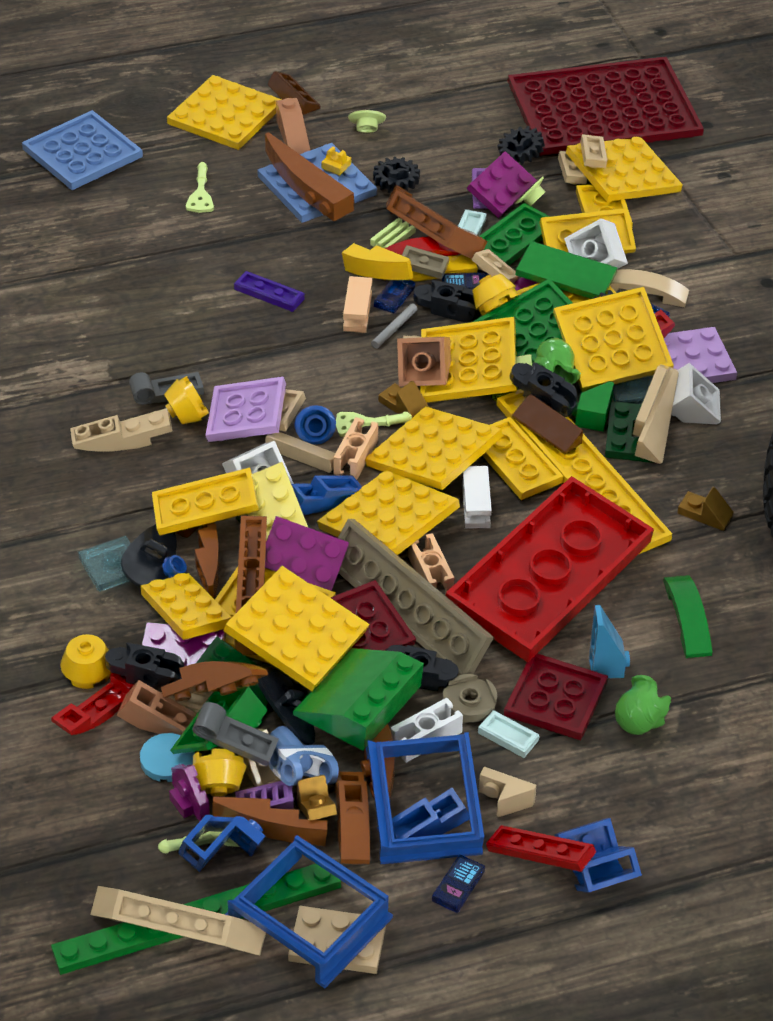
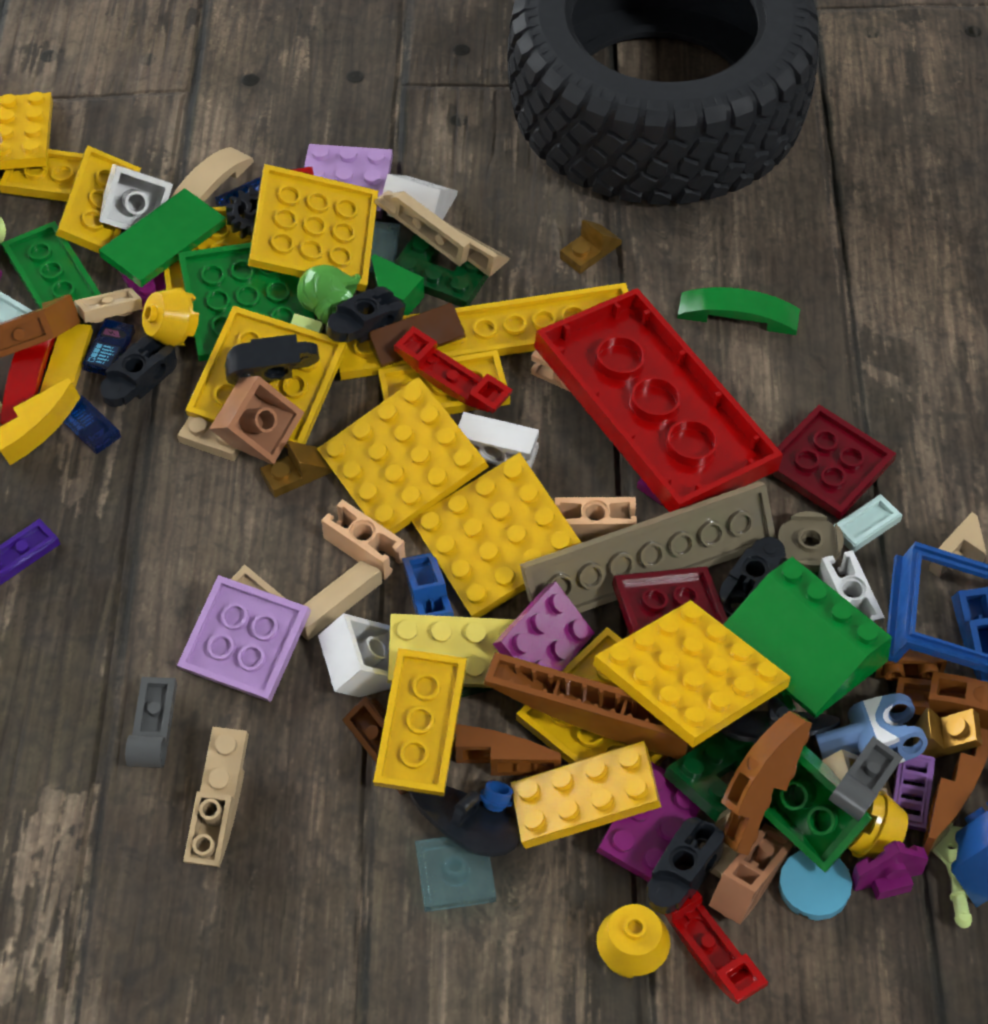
camera: 70 degrees left, 10 degrees up
yellow cone [164,376,209,425] -> none
blue hat [295,405,336,445] -> none
yellowish green piece [336,412,412,437] -> none
light nougat piece [343,276,372,333] -> none
light grey bar [371,303,418,349] -> none
dark tan plate [402,245,449,279] -> none
dark azure slope [589,605,630,678] -> none
bright green hair [615,675,671,735] -> none
none -> black piece [224,334,320,385]
none -> red slope [394,326,513,413]

